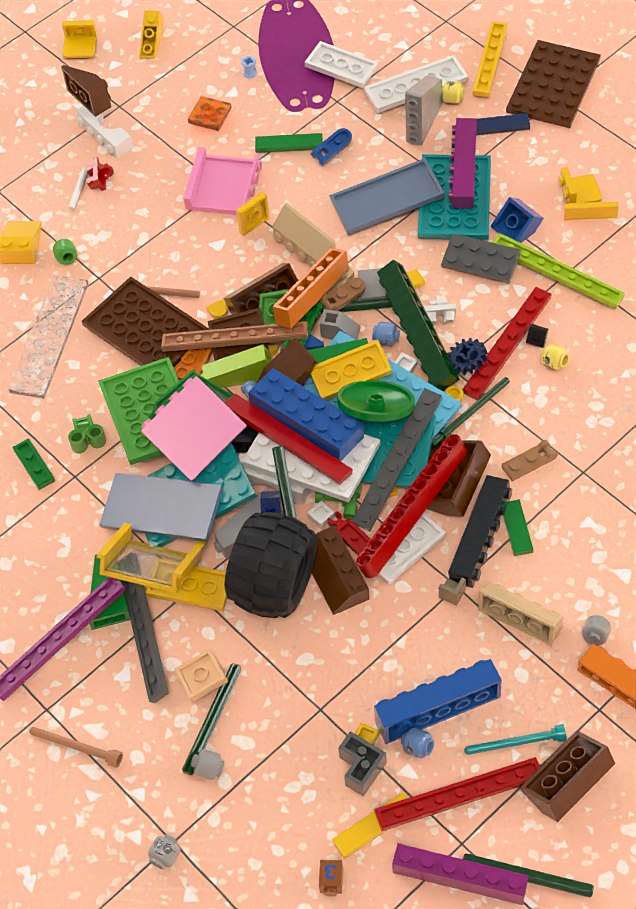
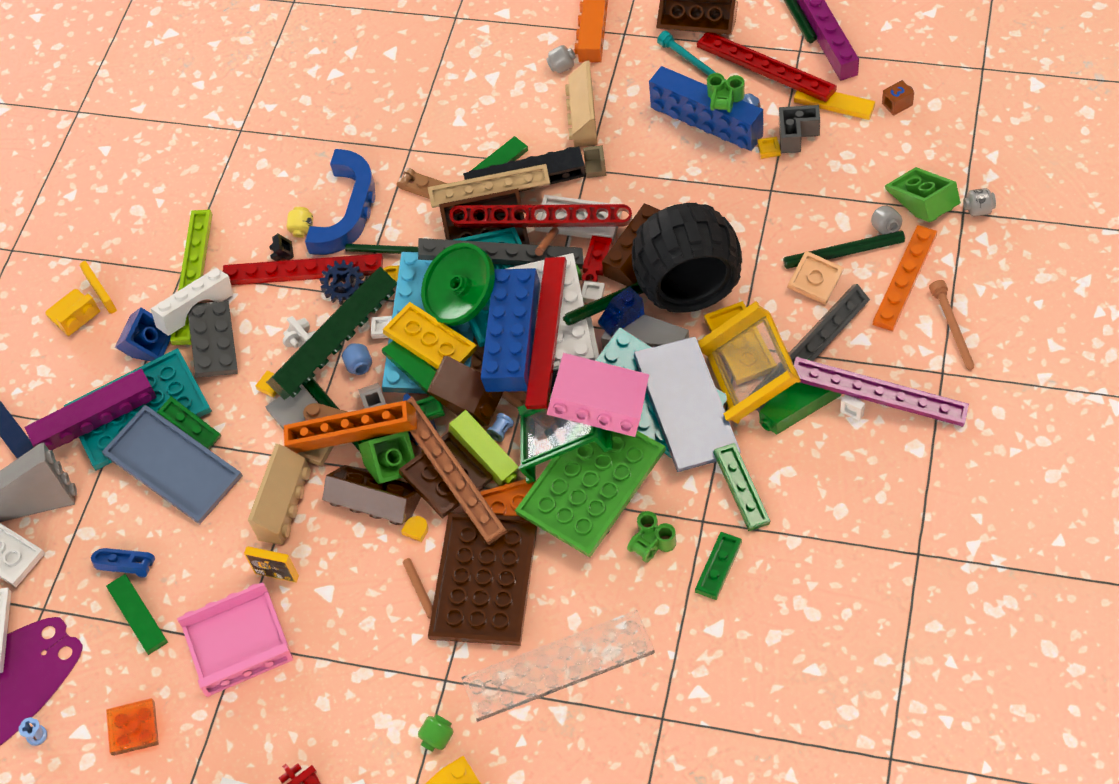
camera: 120 degrees left, 0 degrees up
none -> white arch [150,268,233,336]
none -> green tile [157,396,221,450]
none -> blue arch [305,149,375,255]
none -> tan plate [428,164,550,208]
none -> nougat bar [535,227,559,256]
none -> bright green piece [707,73,745,113]
none -> tile [713,443,771,531]
none -> orange plate [873,225,937,331]
none -> bright green slope [885,167,961,222]

